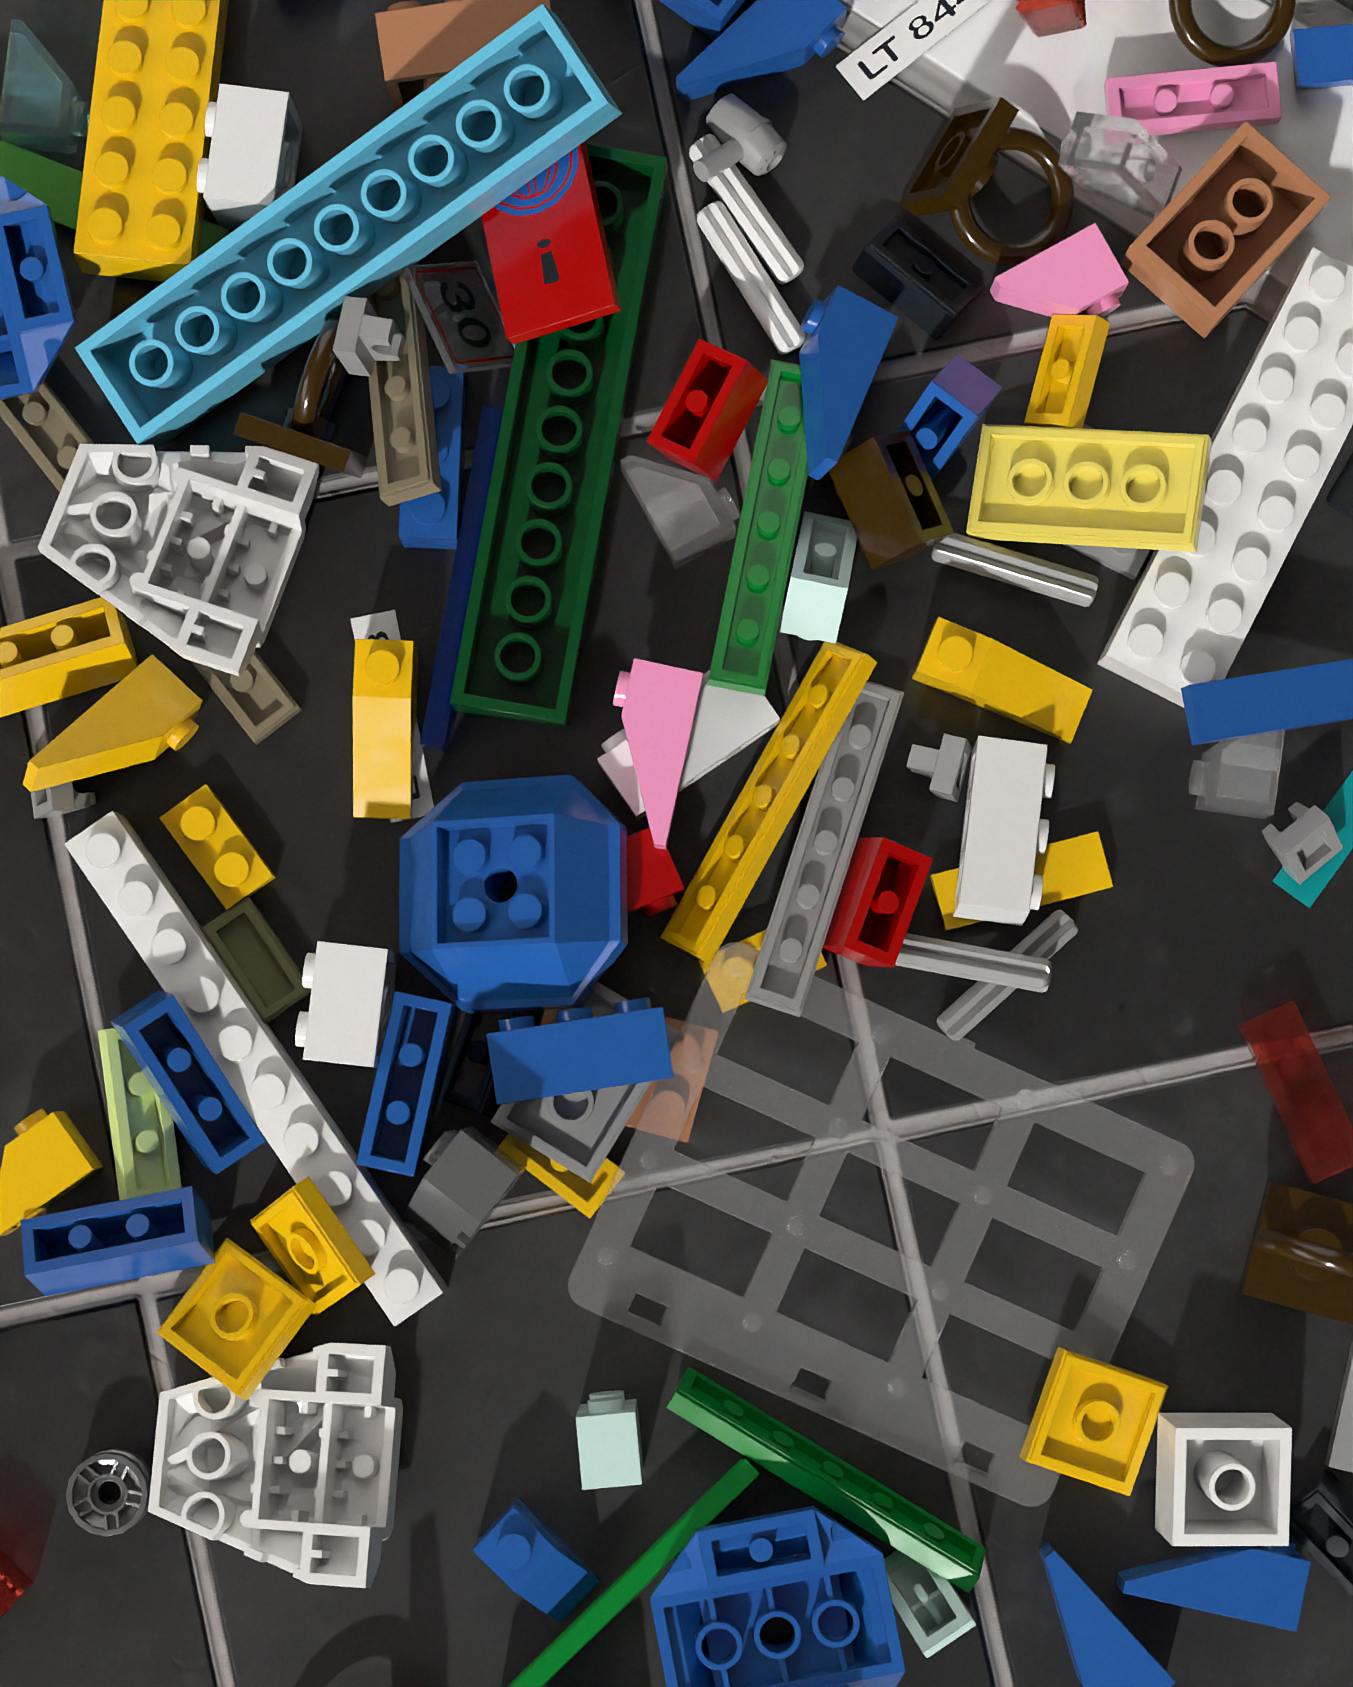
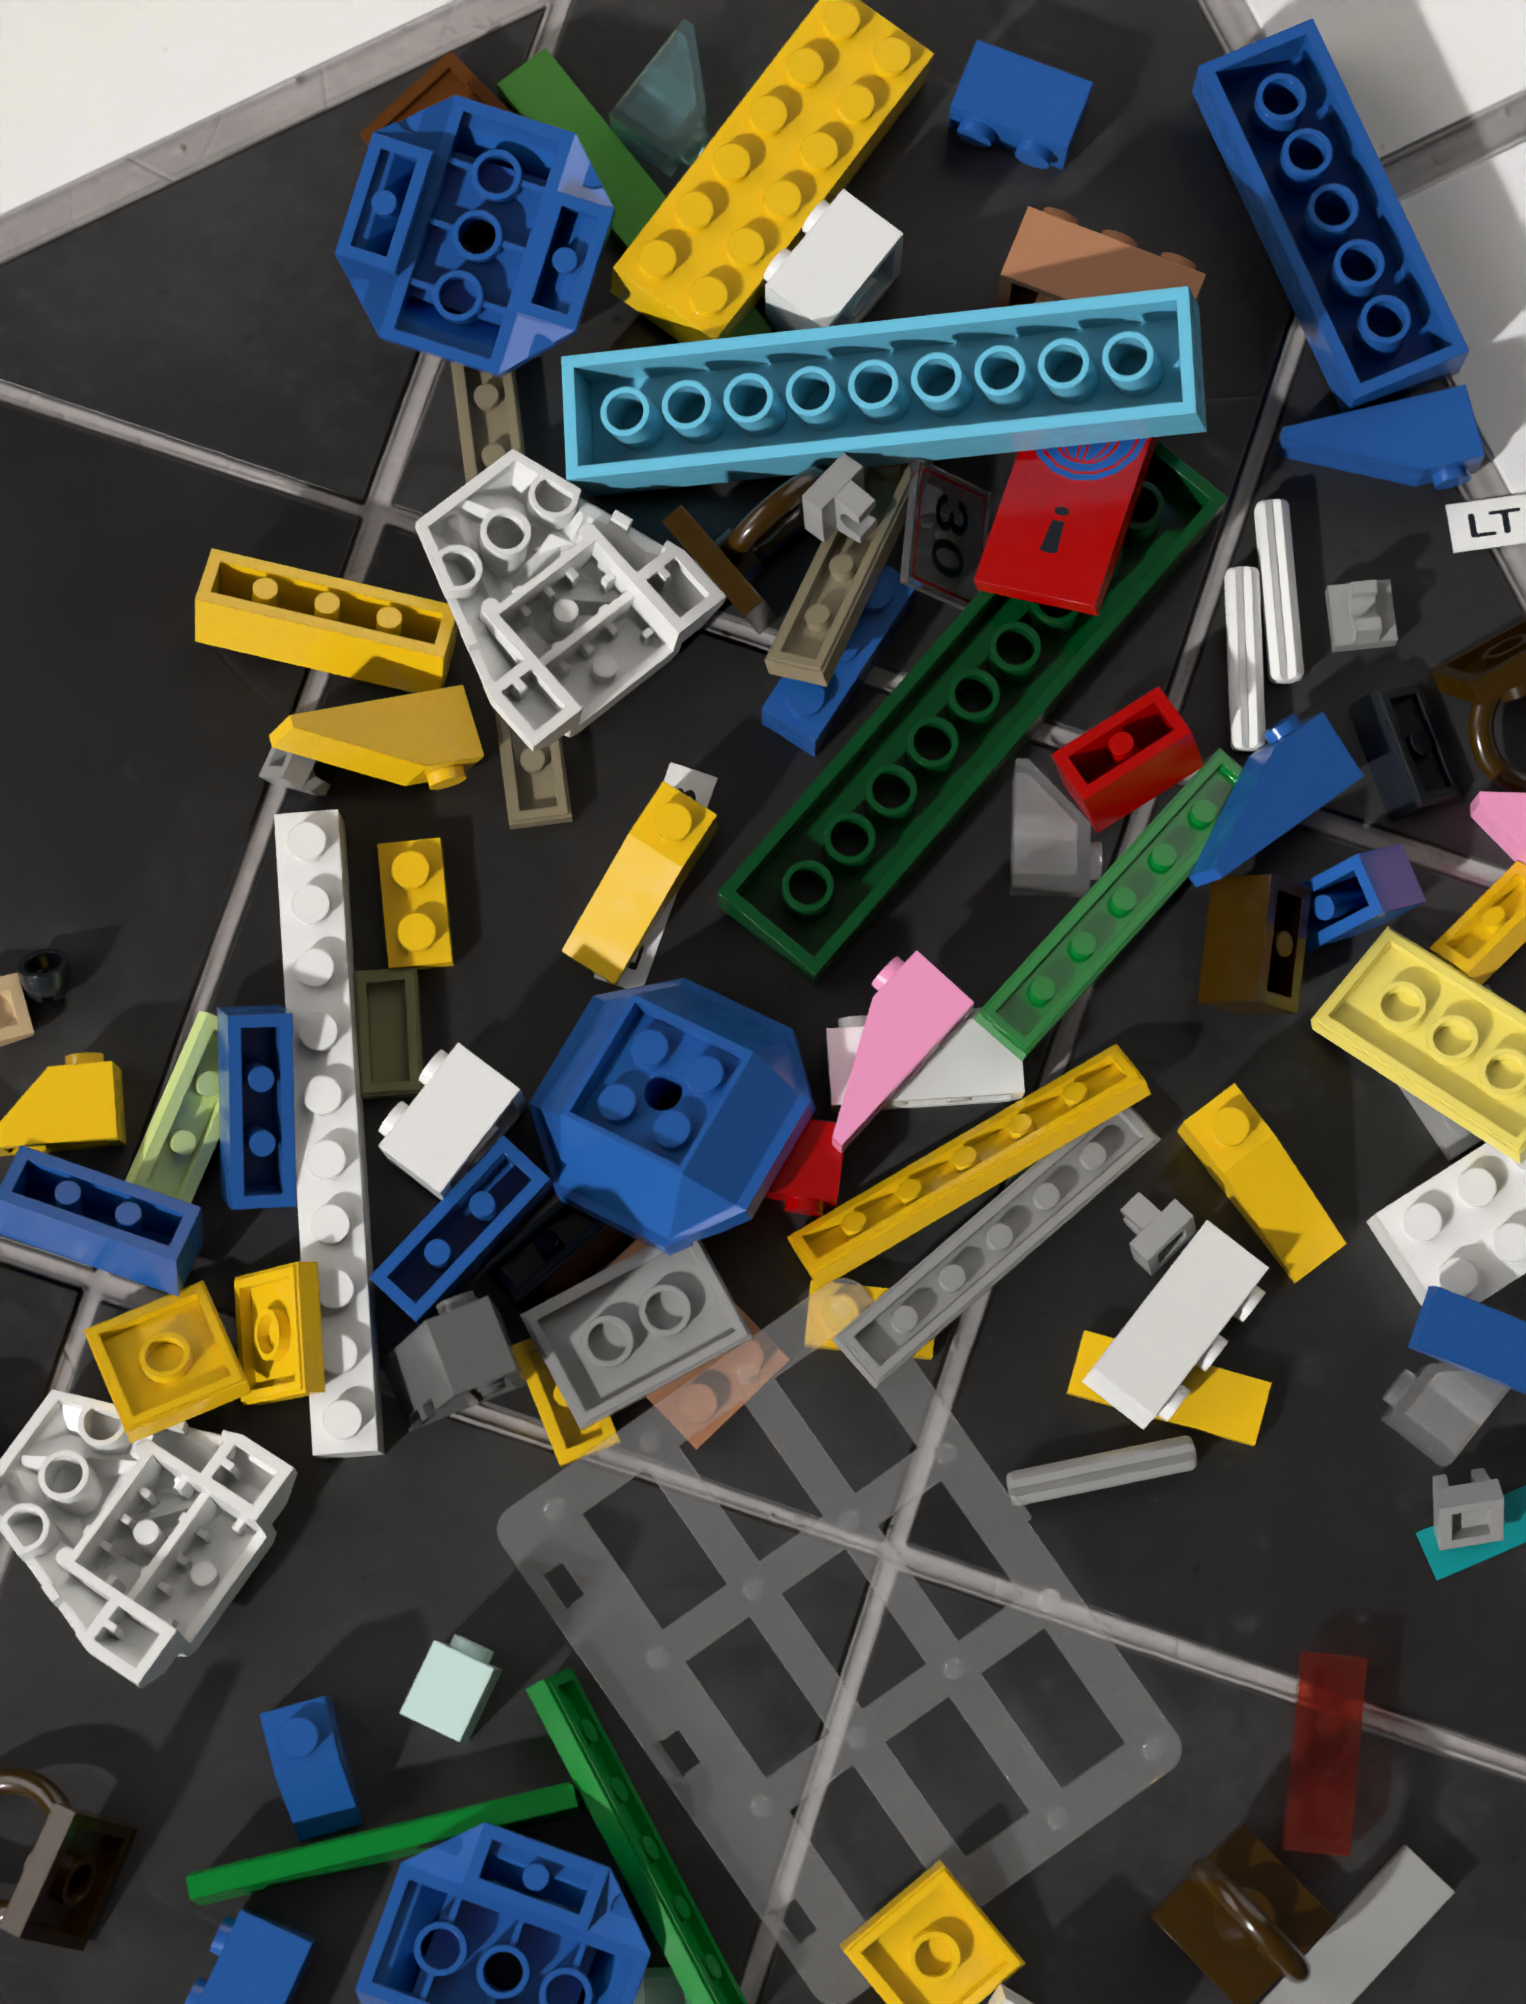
camera: 30 degrees right, 5 degrees down
clear blue tile [420,405,503,753] -> none
blue brick [487,998,674,1105] -> none
light grey piece [693,93,787,182] -> none
light aqua slope [779,511,857,644] -> none
red brick [823,837,933,968] -> none
light grey axle [895,933,1052,993] -> none
light grey axle [932,533,1099,607] -> none
none -> light grey tile [1325,579,1398,652]

